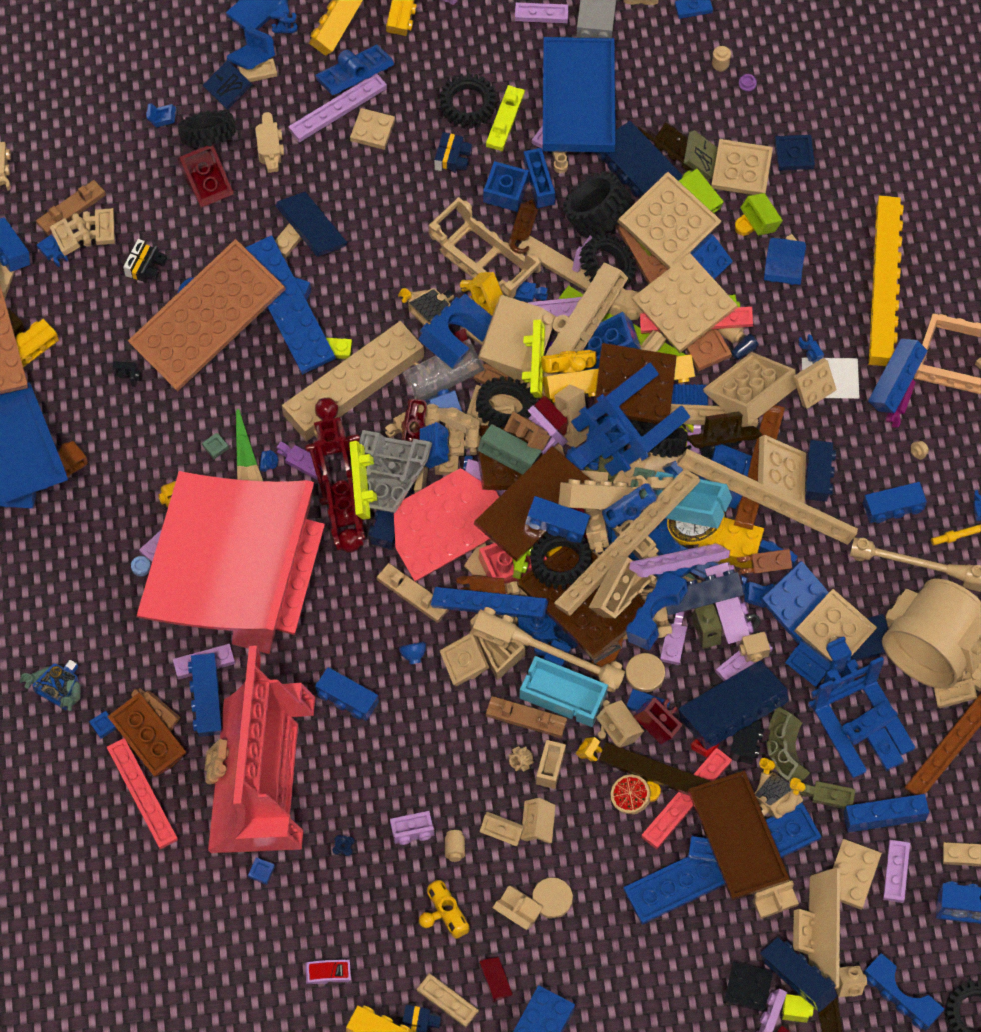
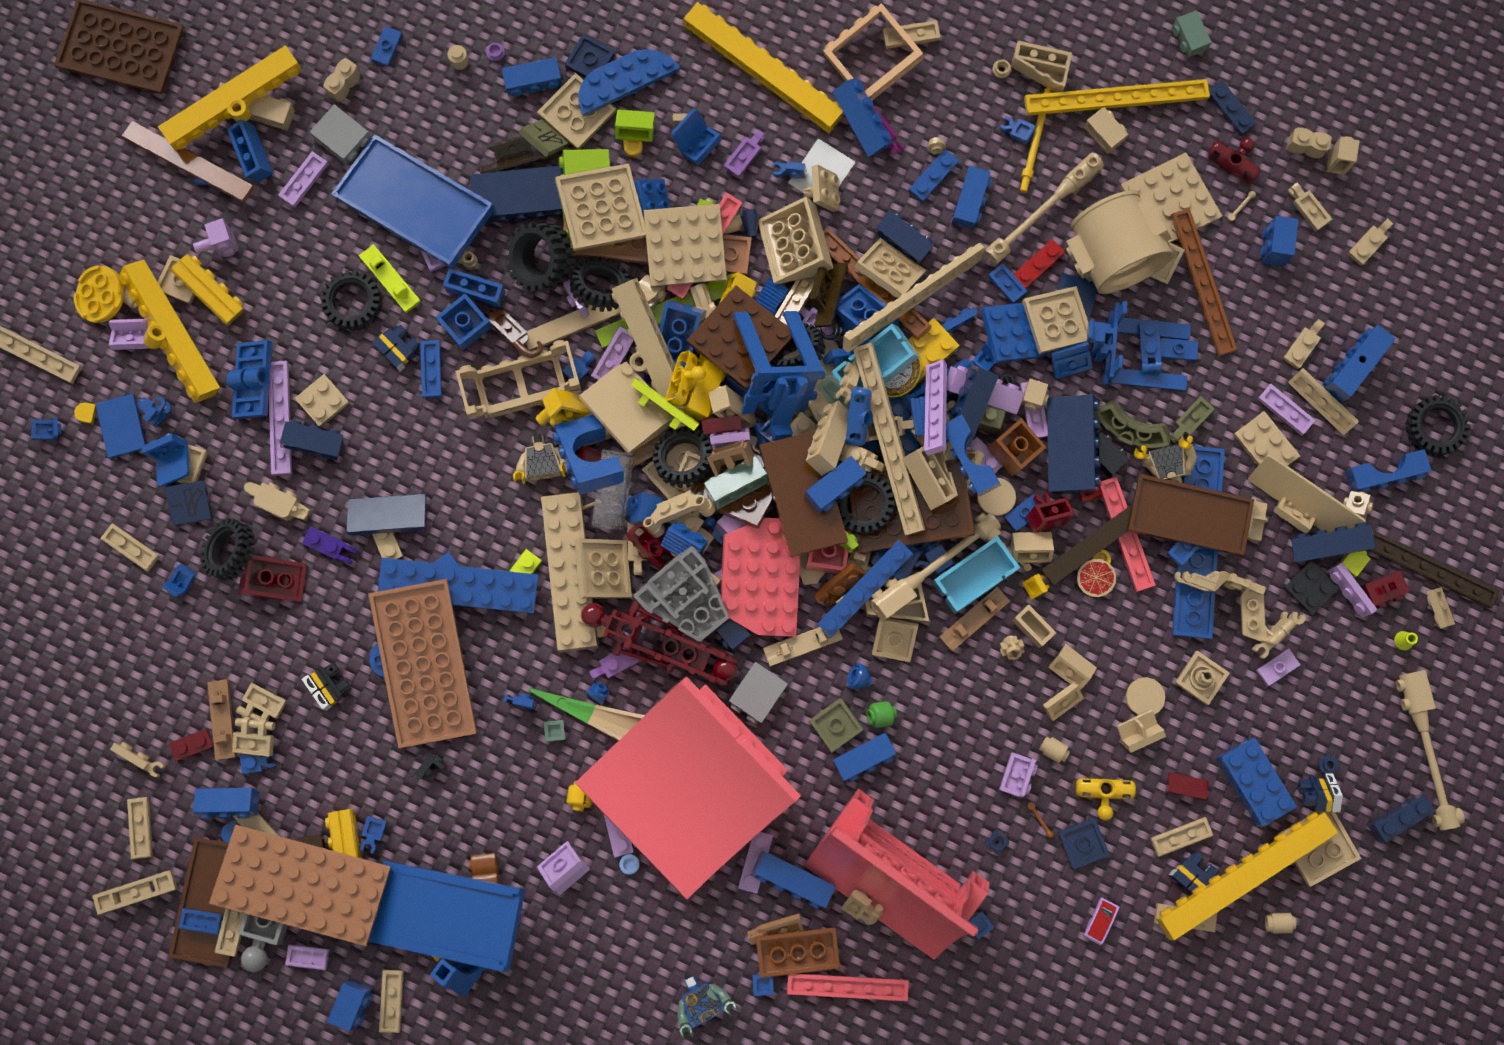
camera: 60 degrees left, 15 degrees up
neon yellow hinge [349,441,377,520] -> none
dark orange hinge [737,549,792,574] -> none
blue brick [843,794,929,833] -> none
none -> tan tile [100,523,160,572]
none -> dark red plate [169,729,214,762]
none -> dark blue brick [280,420,343,461]
none -> dark purple hinge [302,526,358,565]
none -> blue plate [360,816,388,853]
none -> blue plate [420,340,442,398]
none -> blue brick [502,57,562,97]
none -> blue plate [504,693,538,710]
none -> lavender bracket [537,841,590,895]
none -> tan plate [575,539,632,599]
none -> blue plate [578,49,680,117]
none -> medium lavender plate [724,129,765,178]
none -> light grey brick [729,662,788,725]
none -> olive tile [809,698,864,753]
none -> bright green head [866,701,897,728]
none -> blue plate [908,149,959,203]
none -> dark orange brick [987,418,1046,476]
none -> blue plate [988,263,1027,304]
none -> red plate [1013,238,1065,289]
none -> dark orange hinge [1027,802,1054,839]
none -> dark blue tile [1057,818,1110,870]
none -> tan piece [1174,571,1306,659]
none -> tan plate [1174,651,1230,705]
none -> lavender plate [1256,649,1300,686]
none -> tan plate [1288,368,1359,435]

